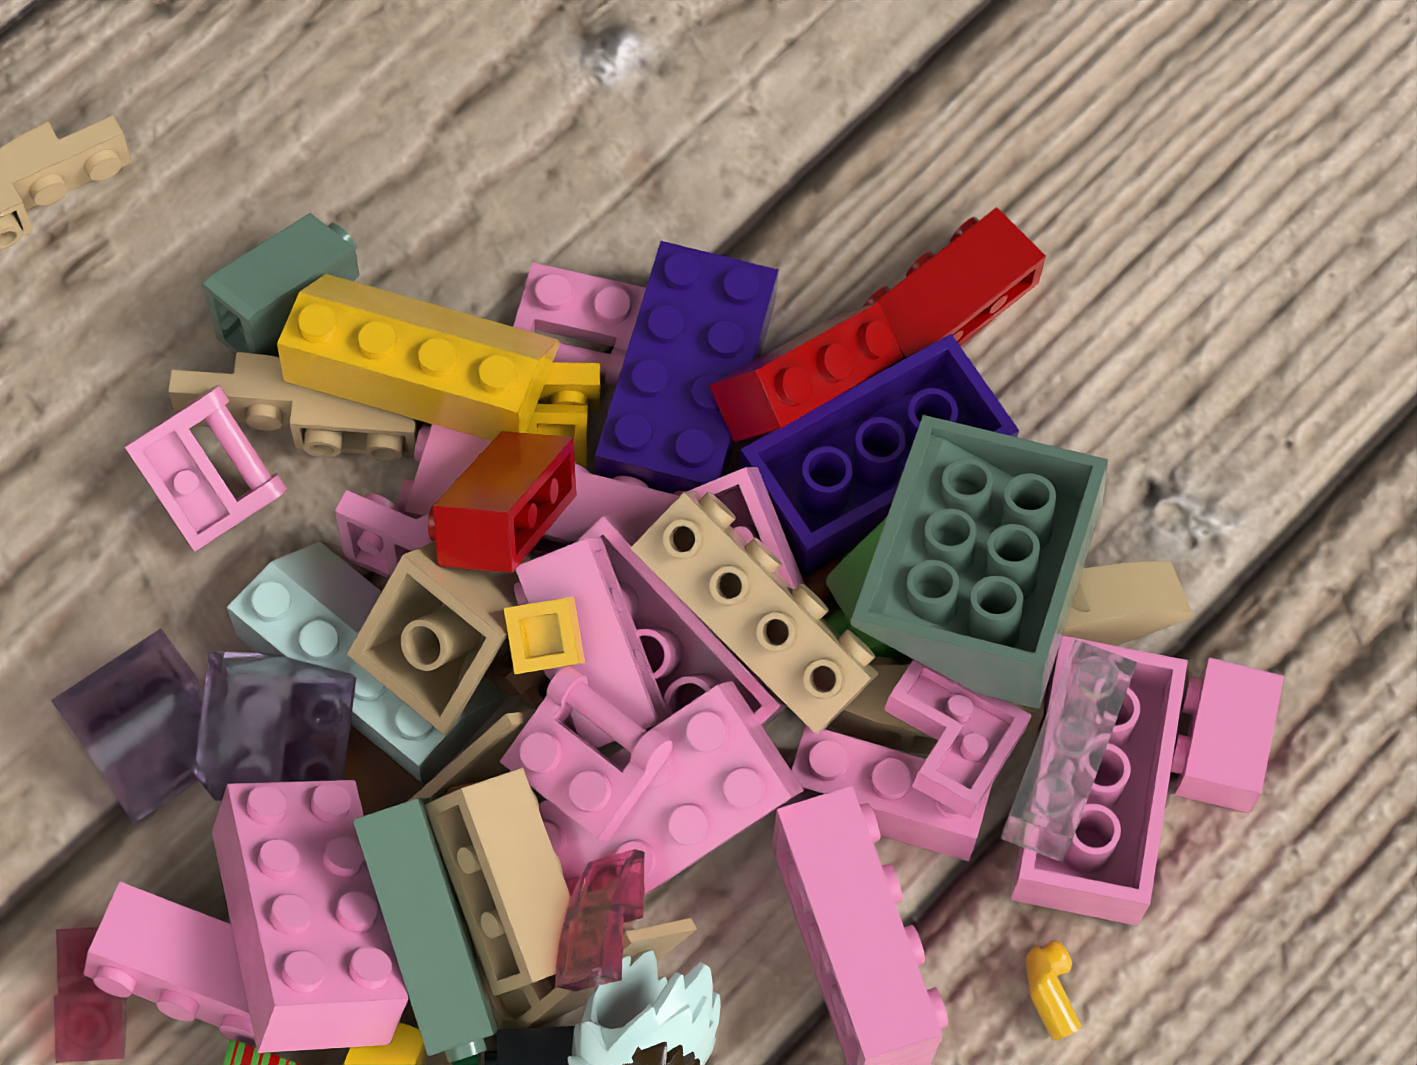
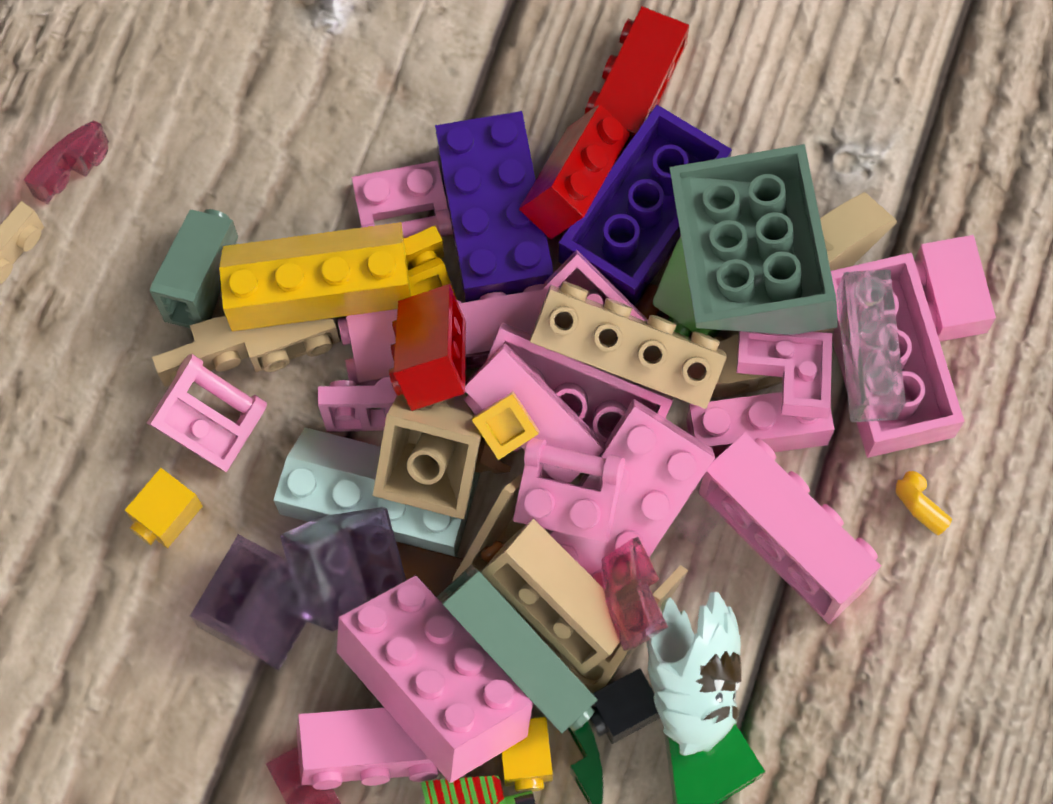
camera: 20 degrees left, 5 degrees up
none -> clear pink slope [24,120,109,204]
none -> yellow brick [125,468,203,549]

